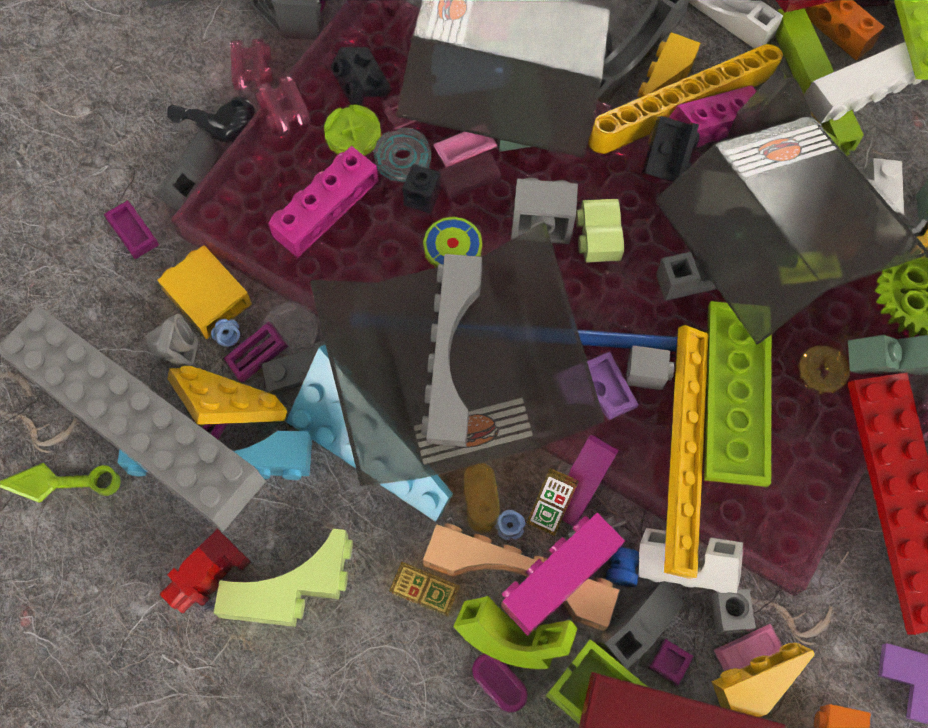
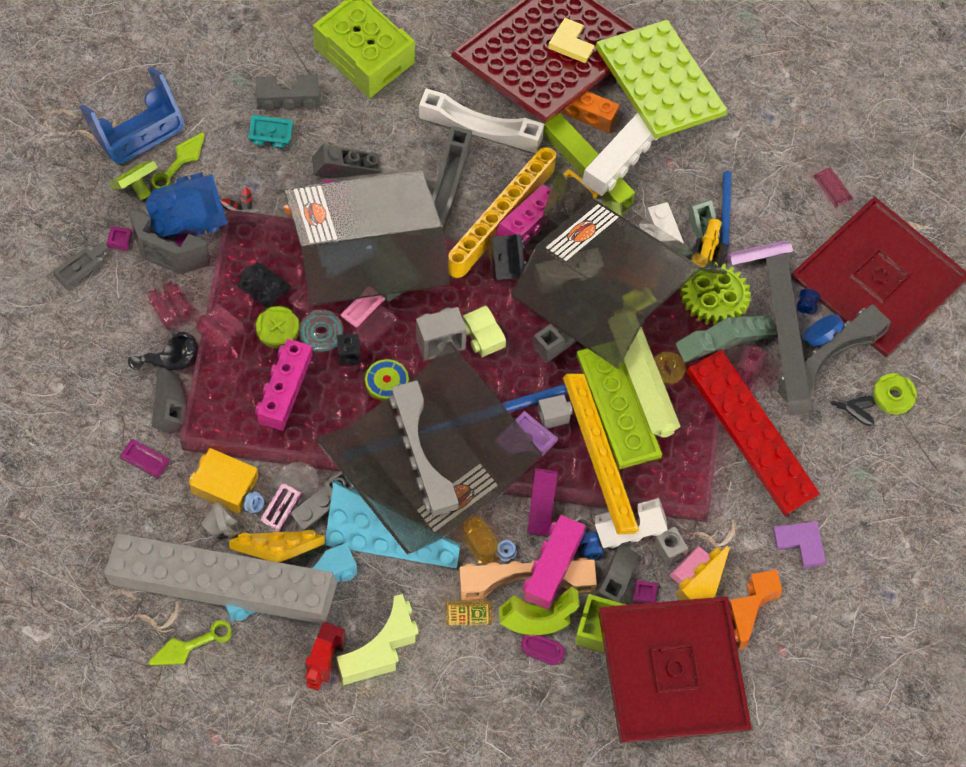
camera: 25 degrees left, 5 degrees down
tile [526,468,579,536] -> none
yellow slope [637,32,701,98] -> none
none -> yellowish green brick [608,310,681,437]

